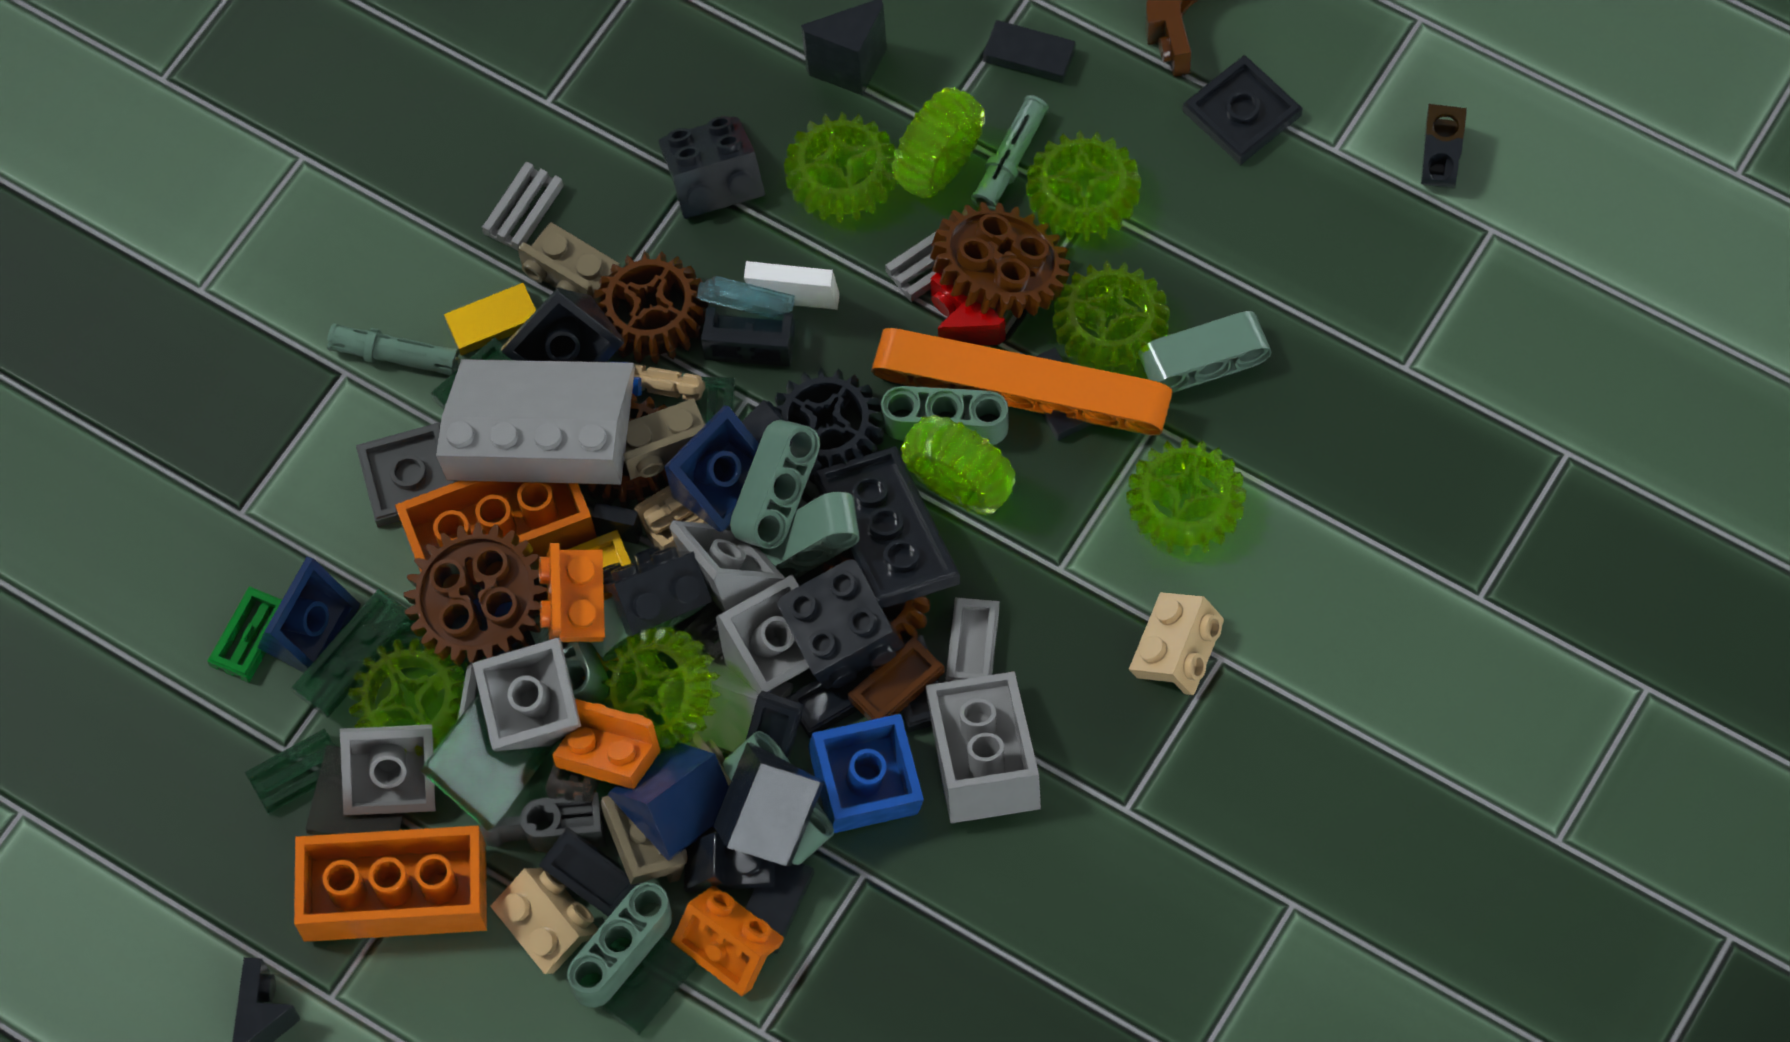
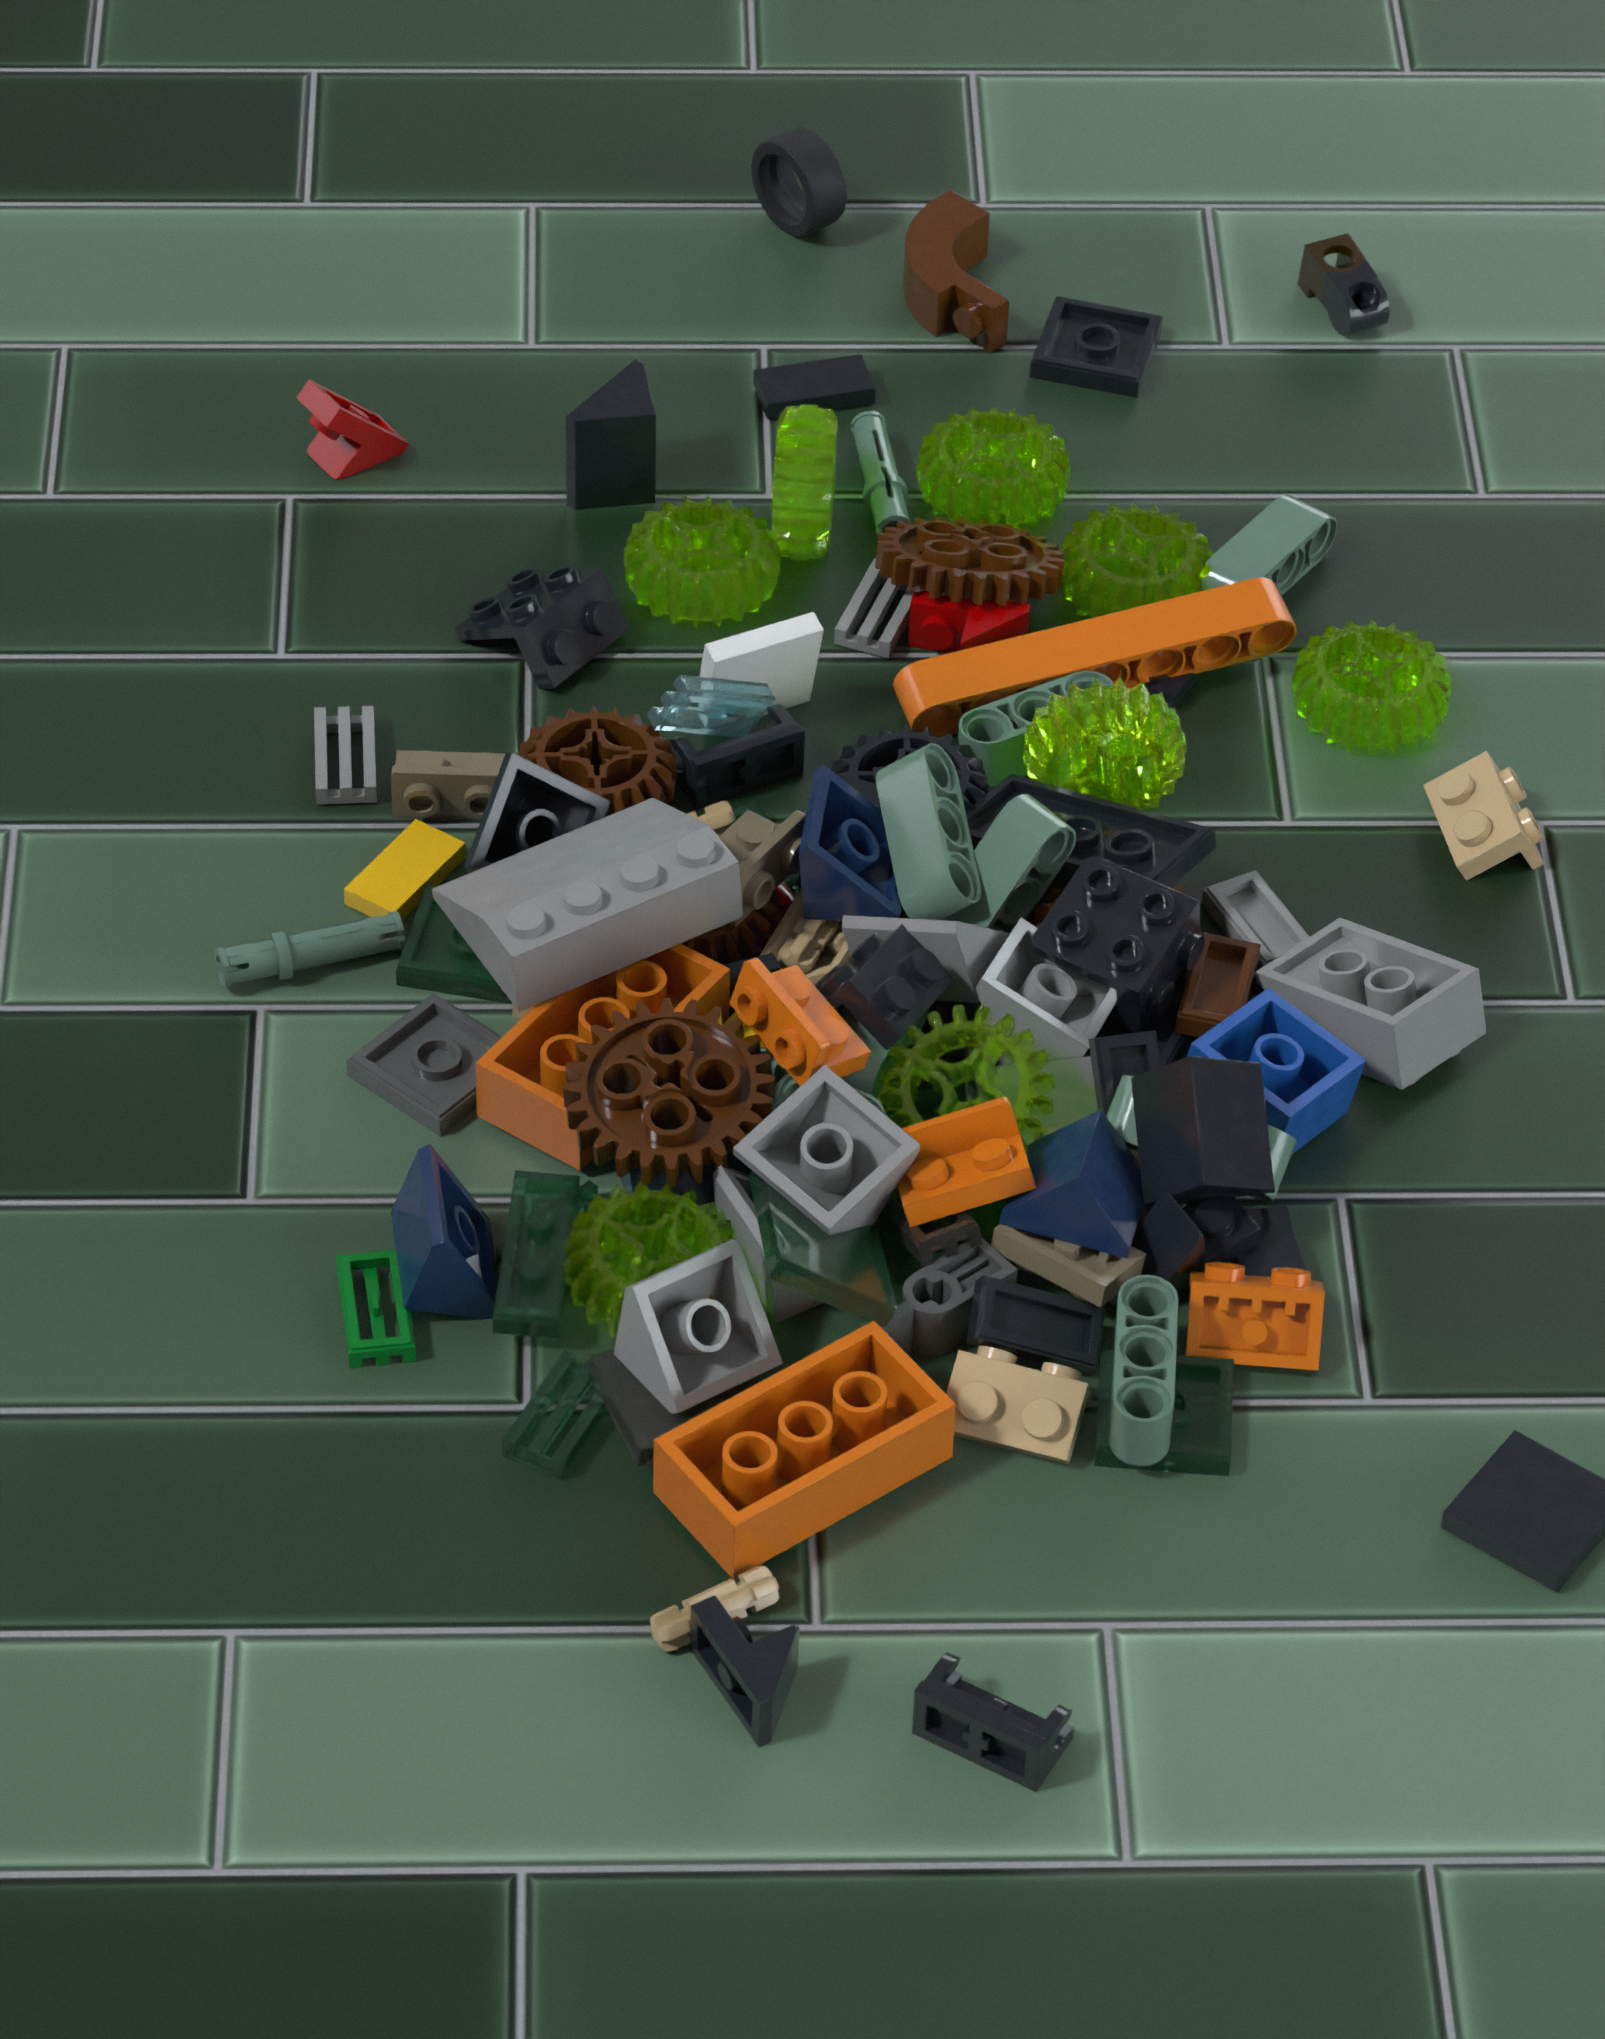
camera: 40 degrees left, 20 degrees down
none -> tan axle [650,1565,779,1652]

